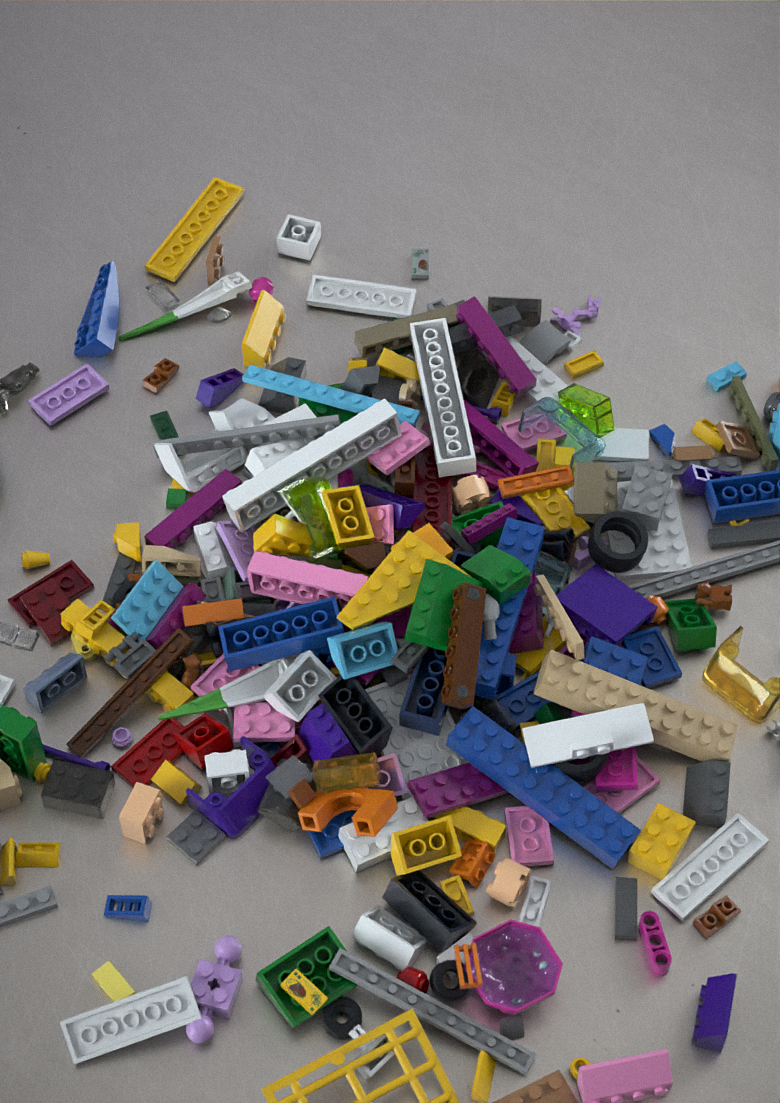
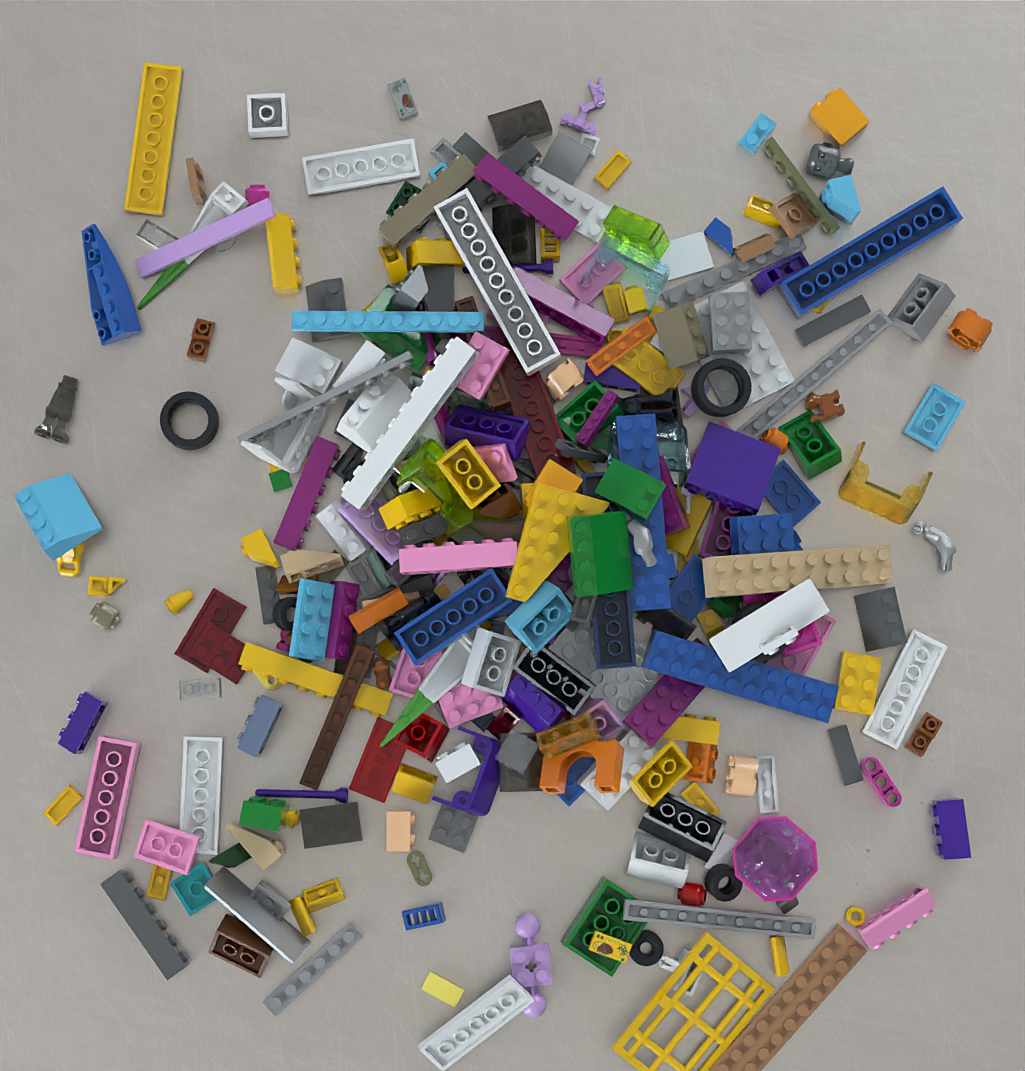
camera: 25 degrees left, 30 degrees up
lavender plate [28,364,109,426] -> none
yellow slope [75,600,116,640] -> none
dark grey plate [104,632,157,680] -> none
lavender plate [111,727,132,747] -> none
clear green tile [150,410,182,457] -> none
dark purple slope [195,368,244,407] -> none
dark orange tile [288,779,316,809] -> none
tan plate [399,378,422,411] -> none
reddish brown piece [441,582,486,710] -> none
orange tile [454,943,483,989] -> none
bright pink plate [504,806,554,867] -> none
tan plate [534,574,584,660] -> none
none -> lavender tile [135,198,276,278]
none -> black tyre [160,391,219,450]
none -> olive beam [407,850,432,886]

